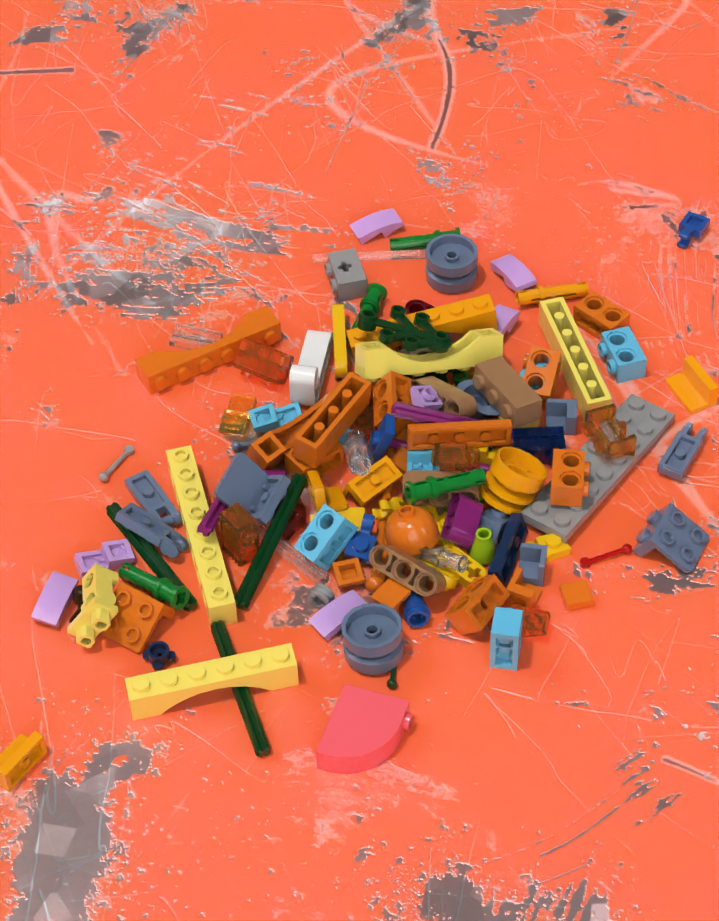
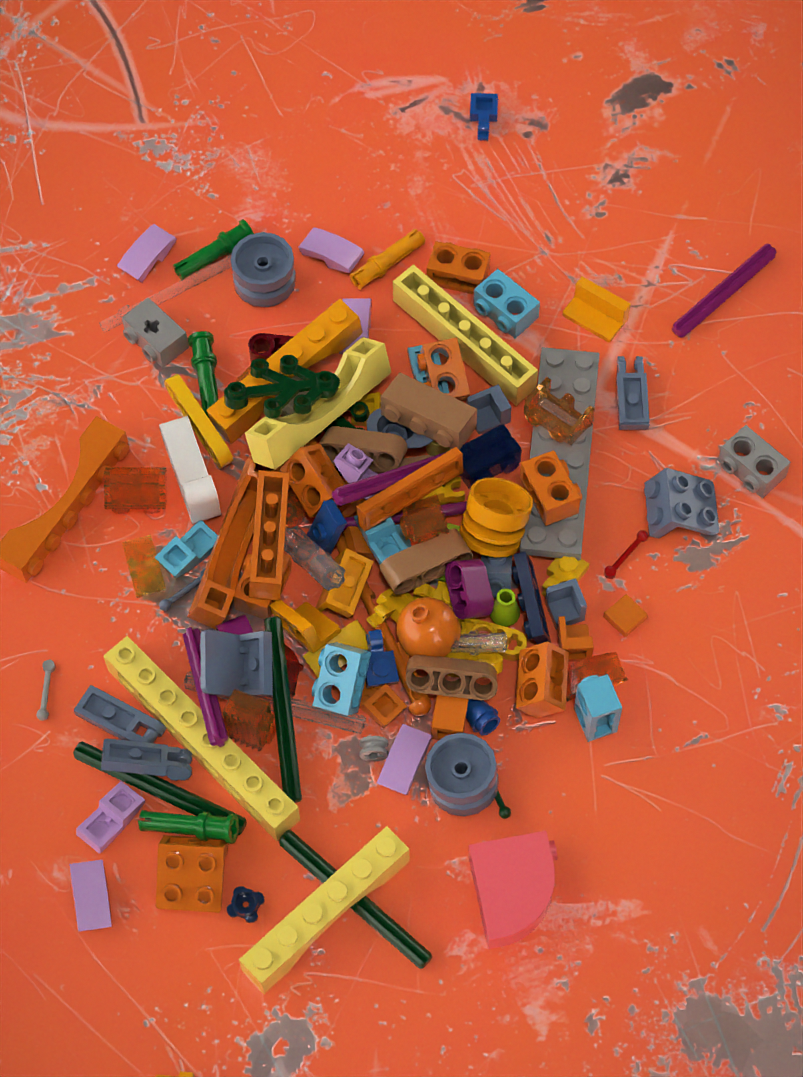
camera: 30 degrees left, 15 degrees up
light yellow hips [67,563,119,648] -> none
clear tile [168,323,223,349] -> none
green pin [404,468,486,505] -> none

